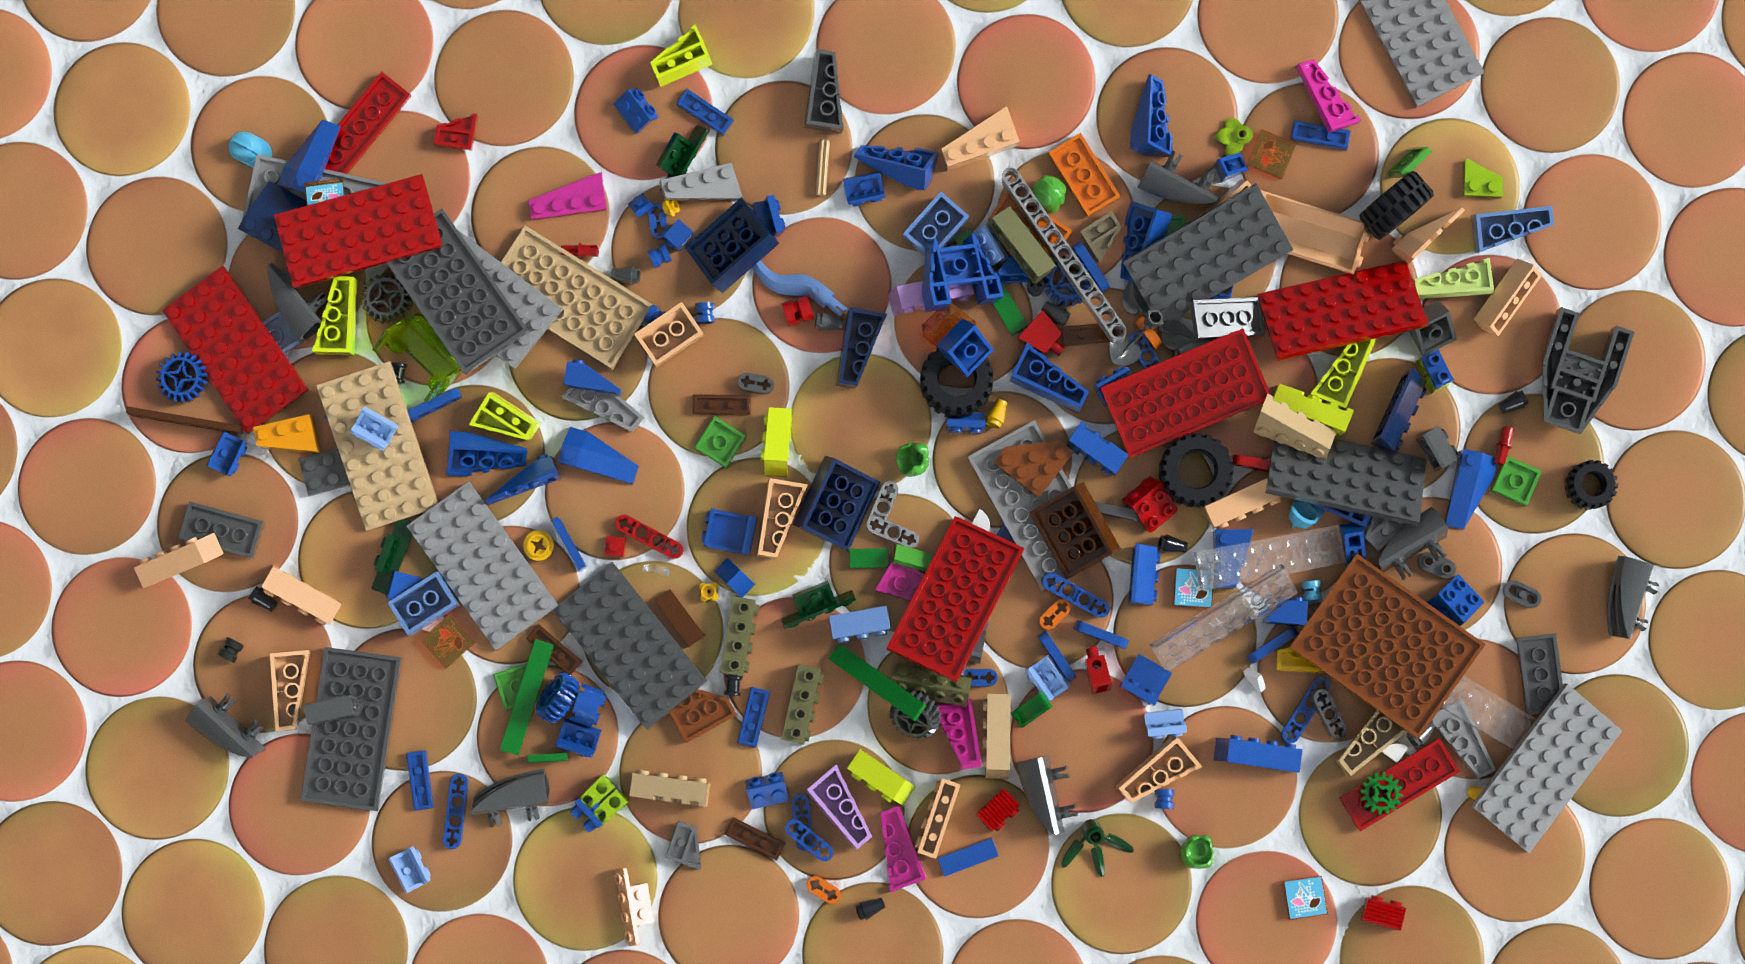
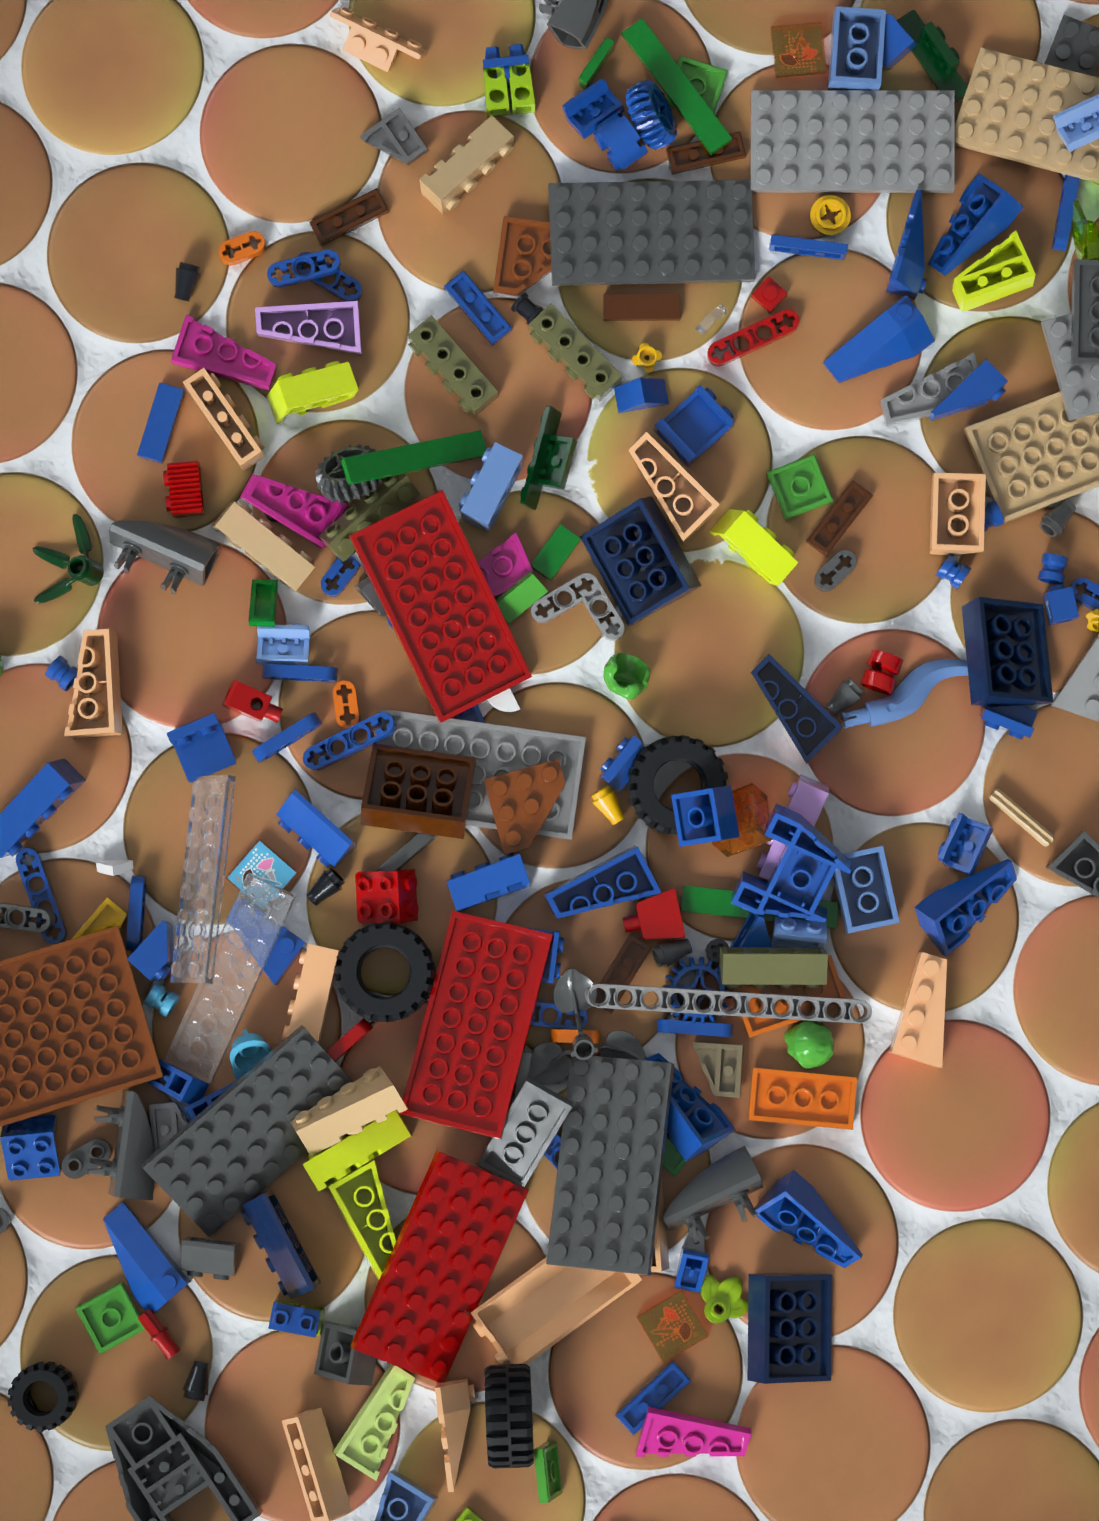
camera: 120 degrees right, 0 degrees up
blue bracket [745,772,789,810] -> none
light blue bracket [1144,709,1187,739] -> none
none -> dark blue slope [747,1273,832,1384]

